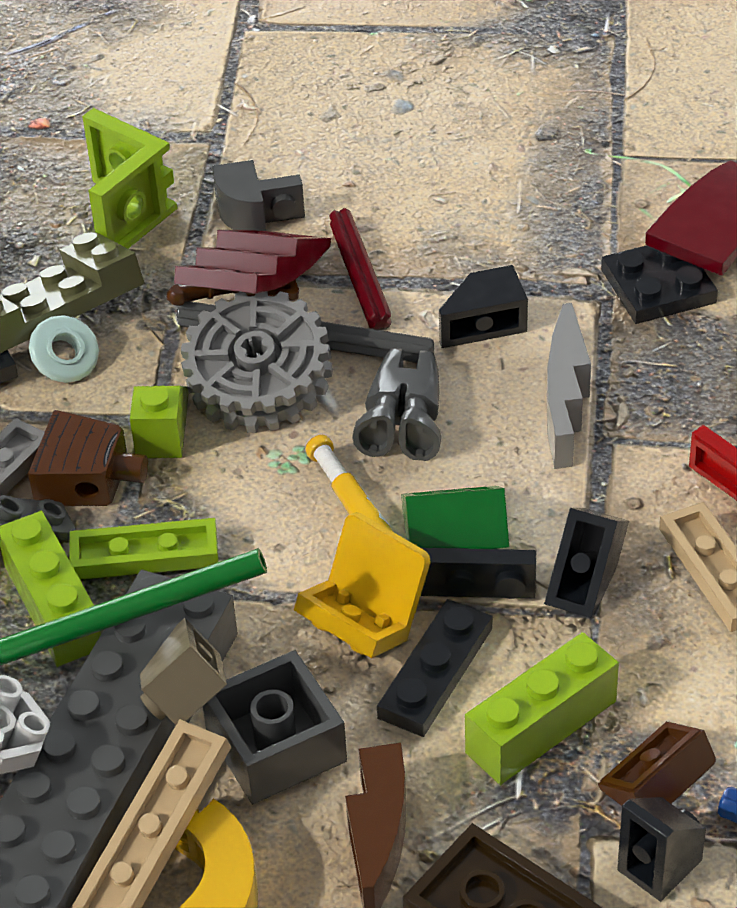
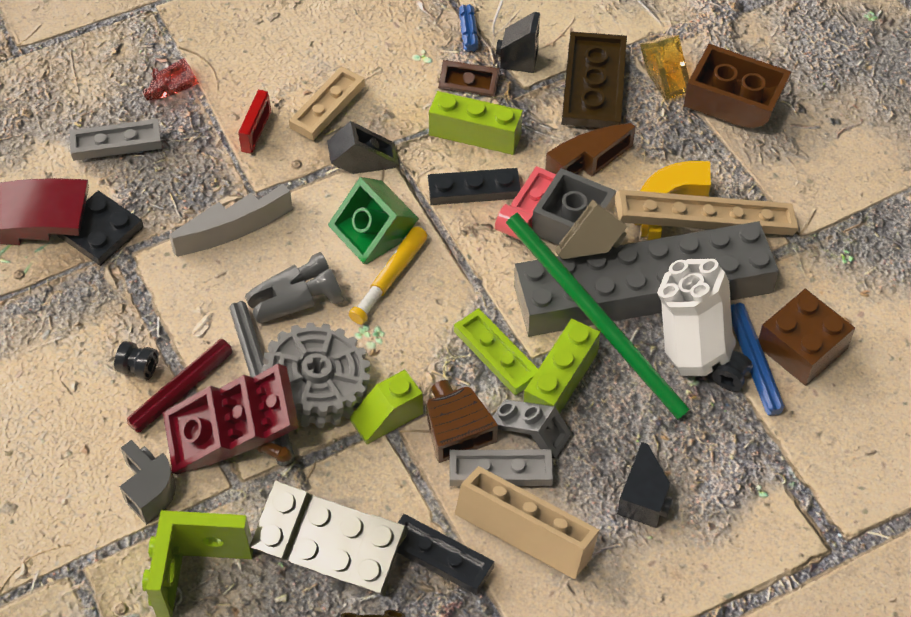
camera: 125 degrees left, 10 degrees up
light aqua piece [29,315,99,383] -> none
yellow bracket [294,512,430,658] -> none
black plate [420,547,536,599] -> none
black slope [439,265,528,348] -> none
none -> black wheel [114,341,158,381]
none -> coral plate [495,166,556,240]

